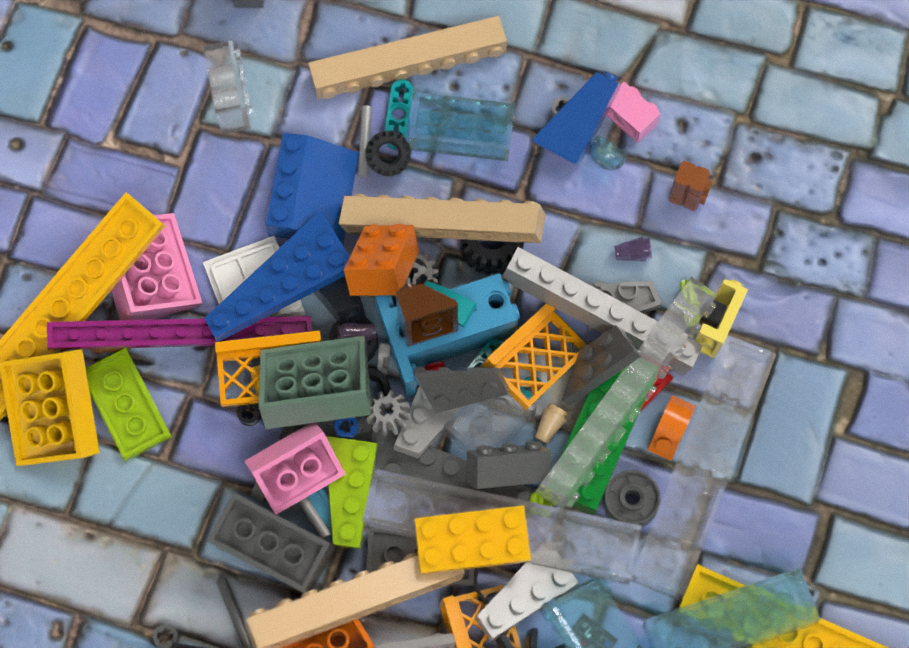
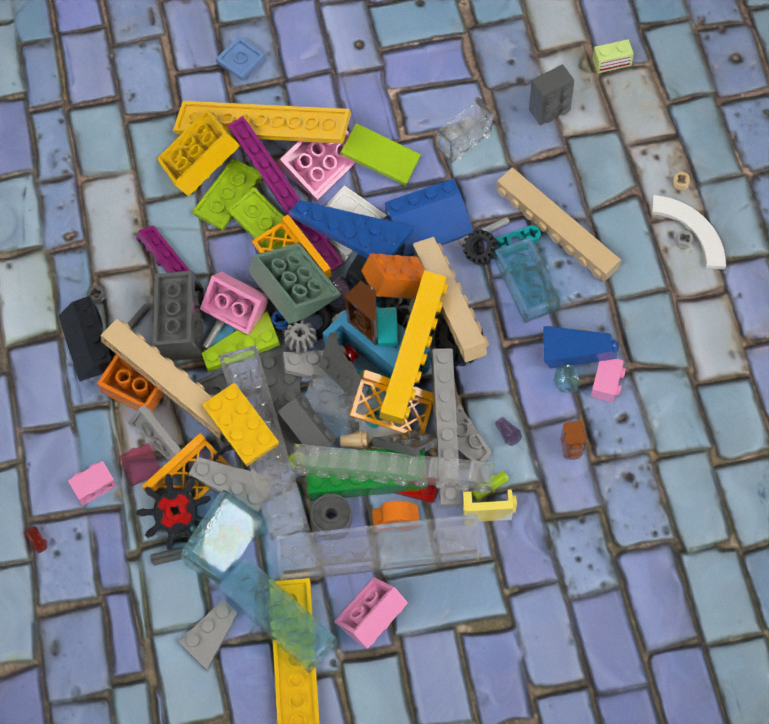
camera: 65 degrees right, 5 degrees down
none -> magenta hinge [136,225,190,273]
none -> lime tile [227,187,292,249]
none -> bright pink slope [334,577,408,649]
none -> lime tile [340,123,421,186]
none -> yellow brick [379,270,449,424]

